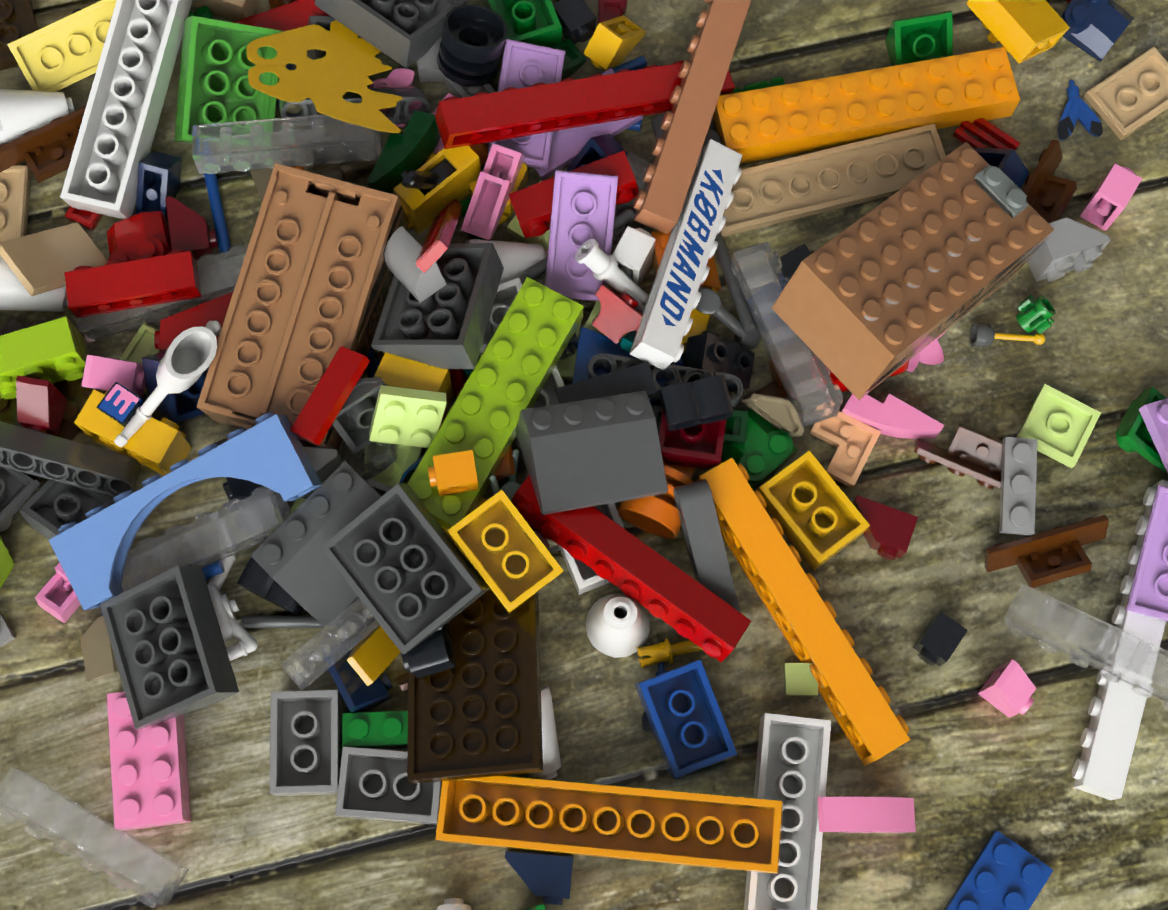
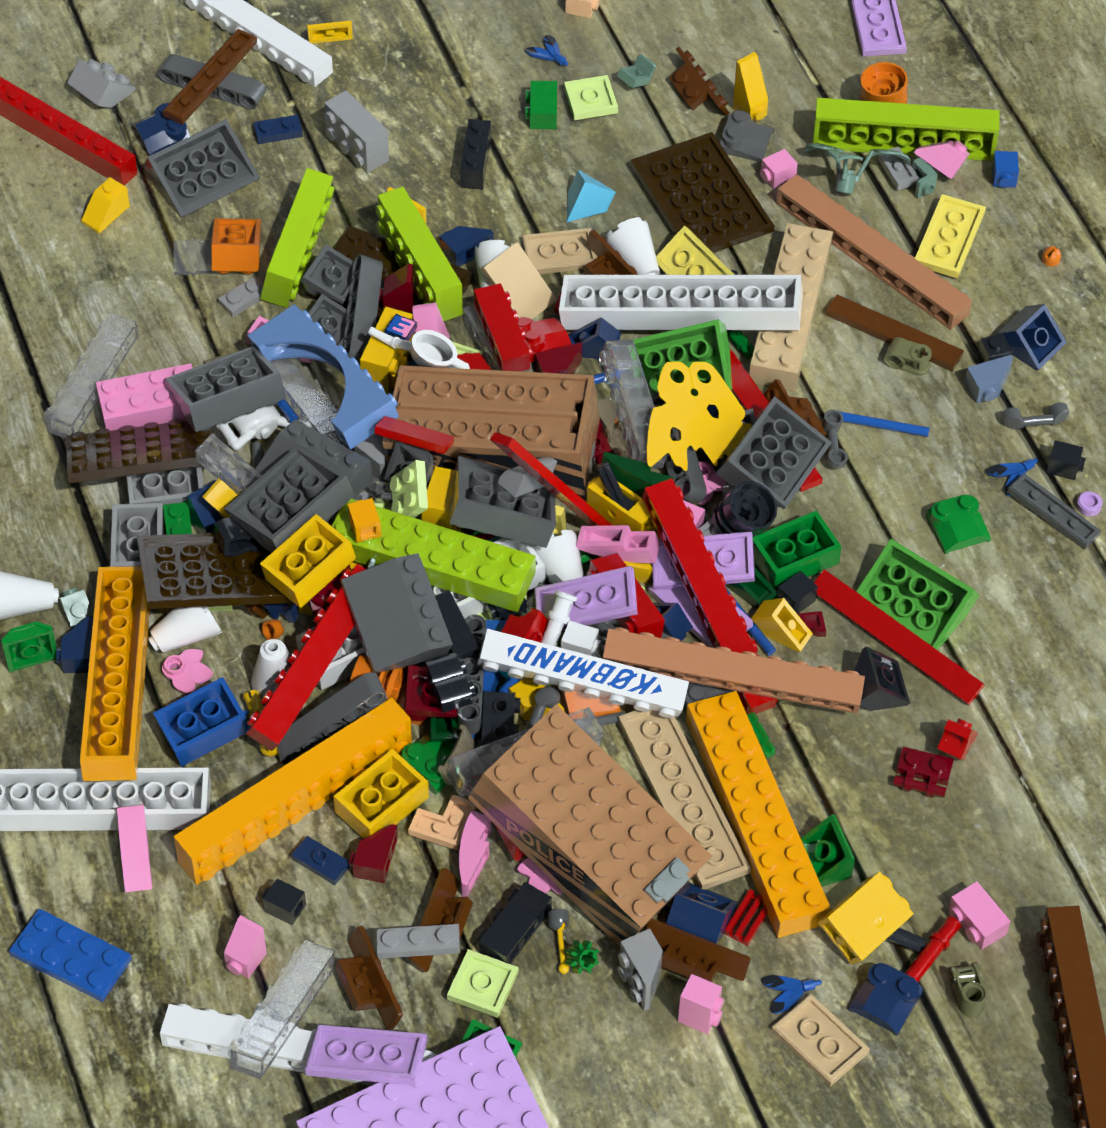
camera: 85 degrees right, 20 degrees down
none -> bracket [59,587,94,627]
none -> dark brown plate [66,419,218,483]
none -> bright pink plate [162,649,213,694]
none -> orange hinge [262,619,285,640]
none -> dark blue plate [291,836,351,885]
none -> black brick [478,882,552,964]

